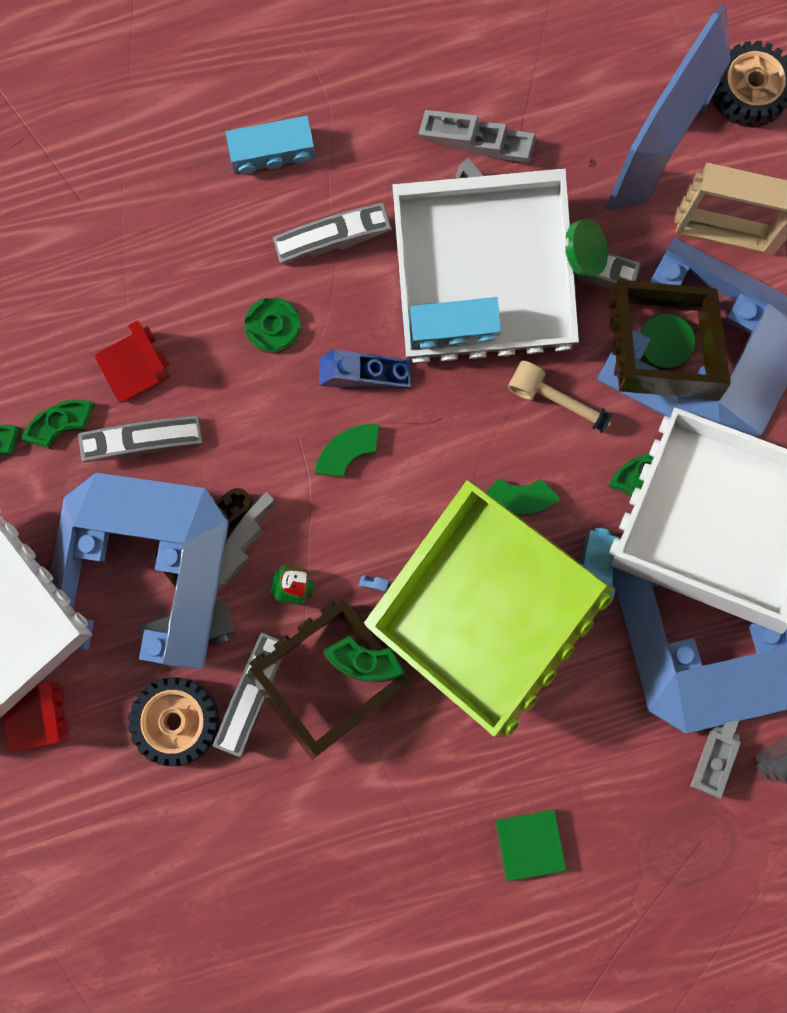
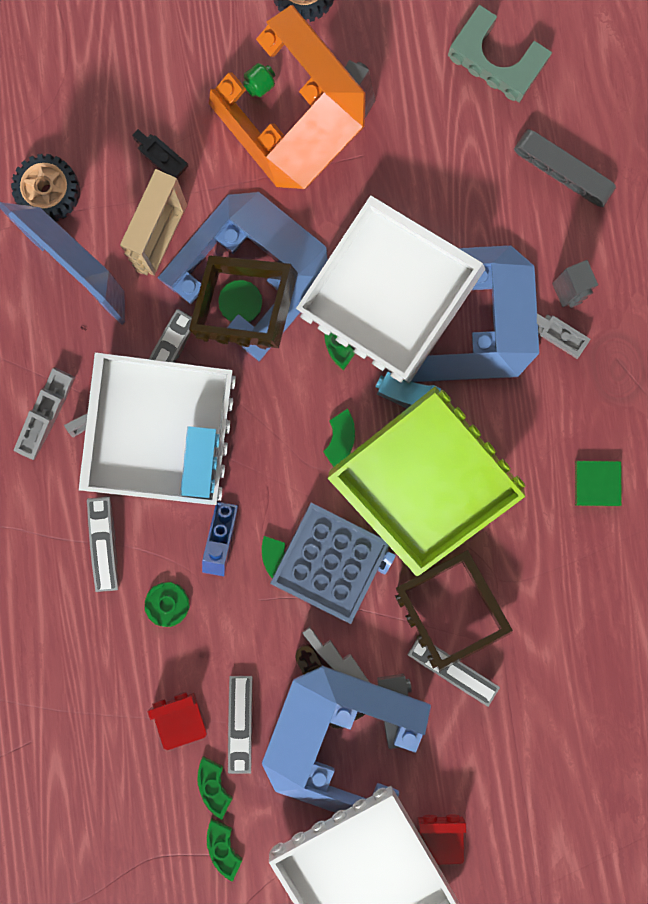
camera: 85 degrees left, 5 degrees up
wheel [128,677,219,766] -> none
medium azure brick [225,116,315,174] -> none
head [270,565,314,606] -> none
green tile [323,636,405,683] -> none
tan piece [507,361,613,433] -> none
green tile [565,219,608,278] -> none
none -> sand blue plate [270,502,389,624]

